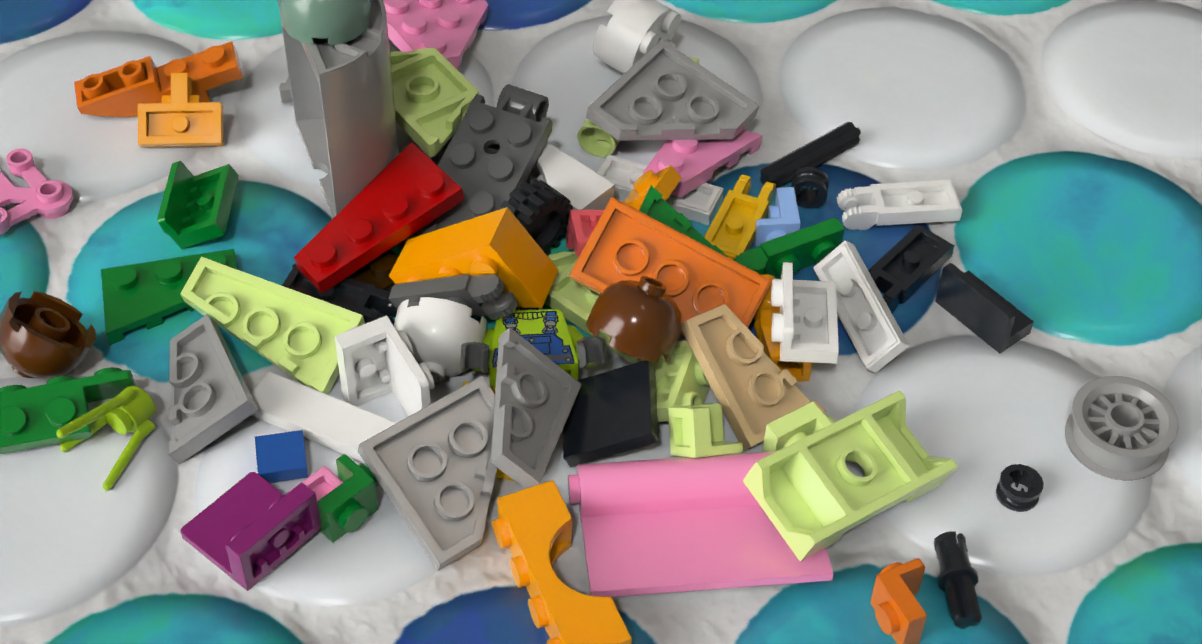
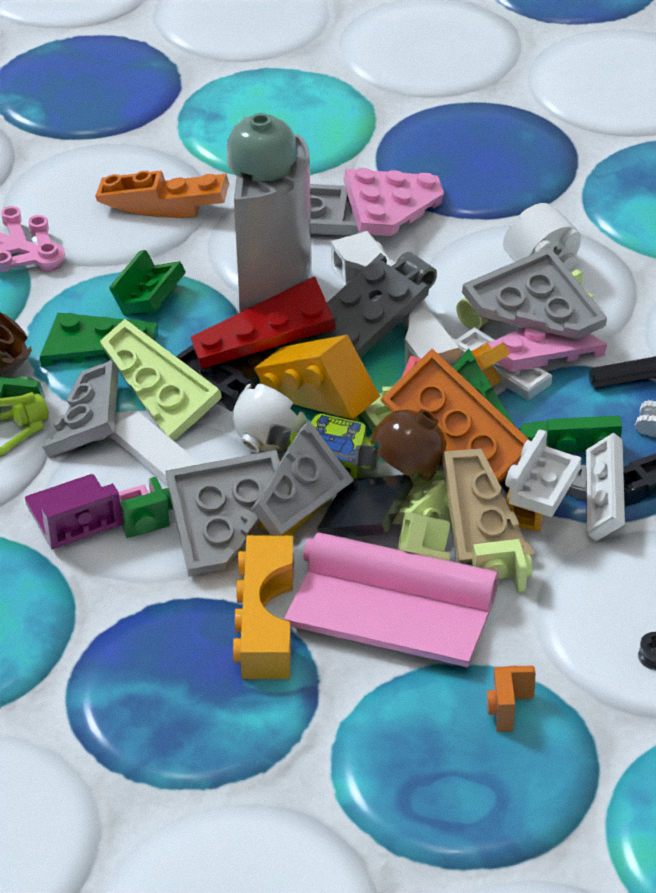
camera: 25 degrees right, 5 degrees down
light orange hinge [138,73,224,148] -> none
blue tile [255,430,308,483] -> none
white bracket [334,316,434,417] -> none
dark grey hinge [388,273,518,320] -> none
yellowish green wing [390,48,480,158] -> none
black tyre [500,179,573,256] -> none
yellow hinge [704,174,776,260] -> none
yellowish green piece [743,390,958,562] -> none
light blue bracket [754,187,800,248] -> none
black bush [791,167,829,209] -> none
black axle [934,531,982,629] -> none

